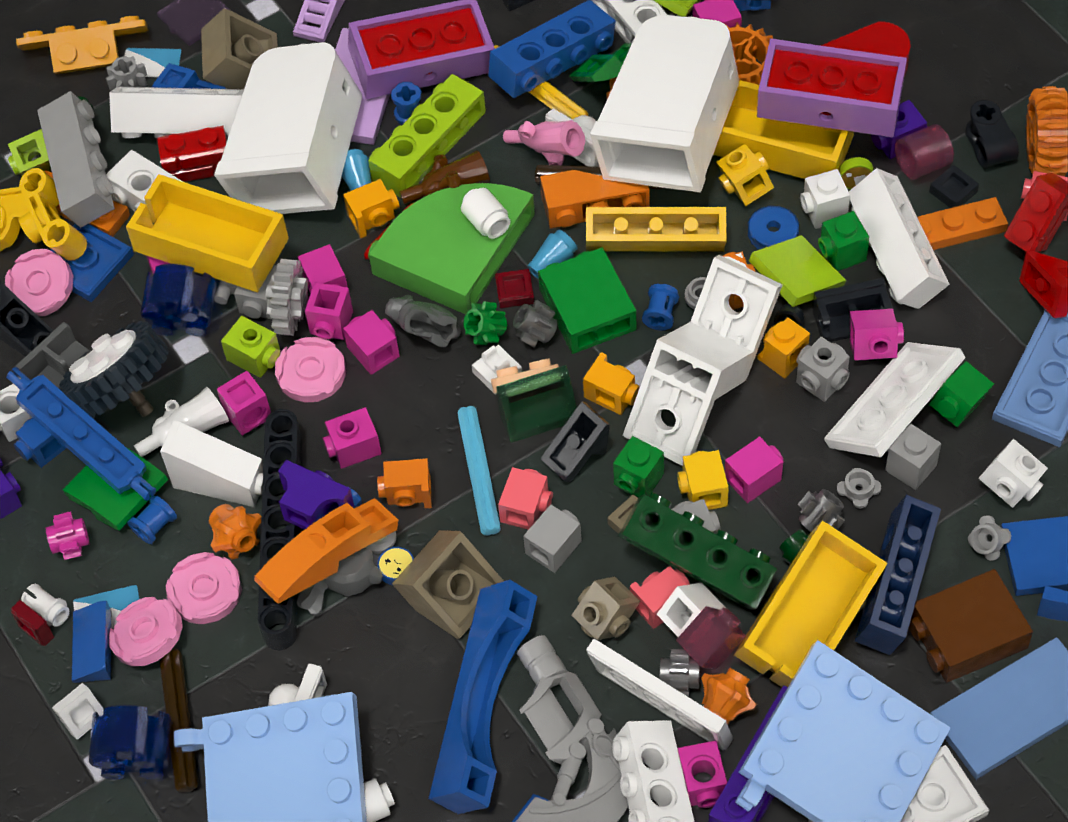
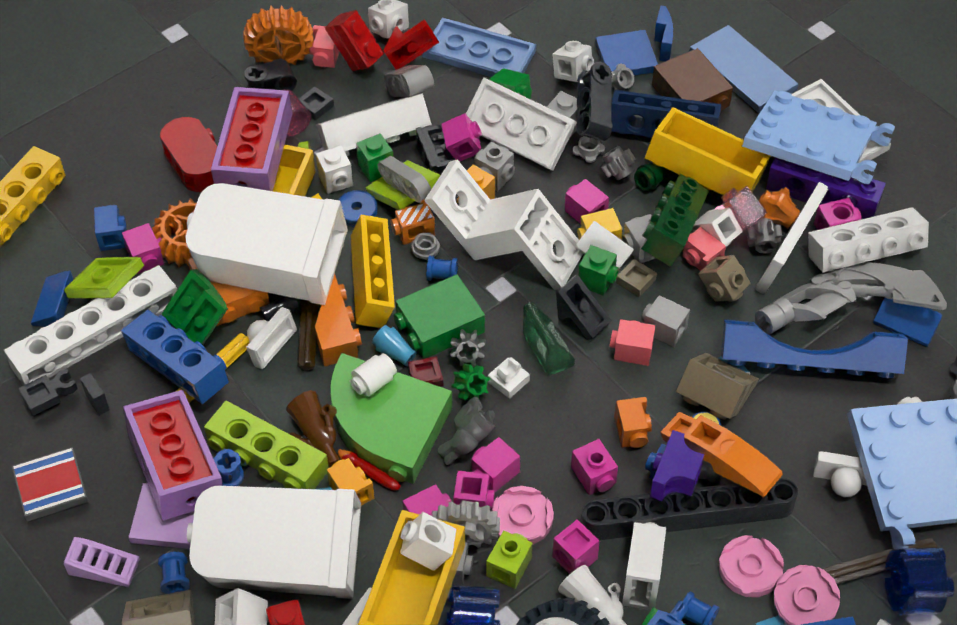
camera: 100 degrees left, 5 degrees down
orange rock [209,504,262,560] -> none
medium azure axle [457,406,501,536] -> none
light nougat plate [490,358,561,393] -> none
bright pink piece [503,120,585,165] -> none
light orange brick [583,352,640,415] -> none
orange plate [917,197,1008,250] -> none
none -> light grey beam [378,156,431,202]
none -> light grey beam [384,65,434,97]
none -> white brick [401,512,456,571]
none -> black piece [576,61,613,142]
none -> white sticker [576,221,634,269]

